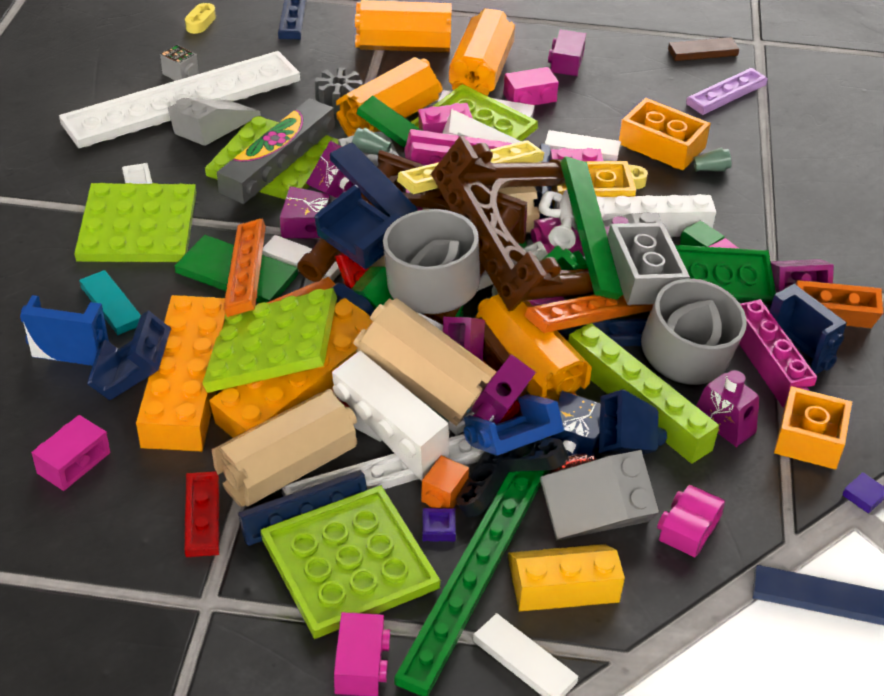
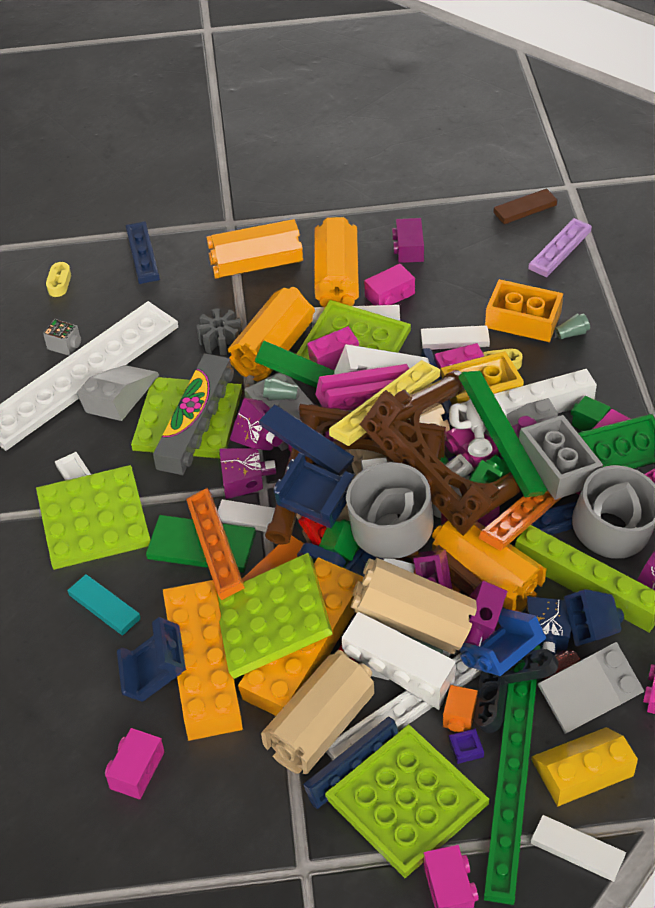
camera: 10 degrees left, 5 degrees up
blue panel [20,295,109,366] -> none
red tile [184,471,220,557] -> none

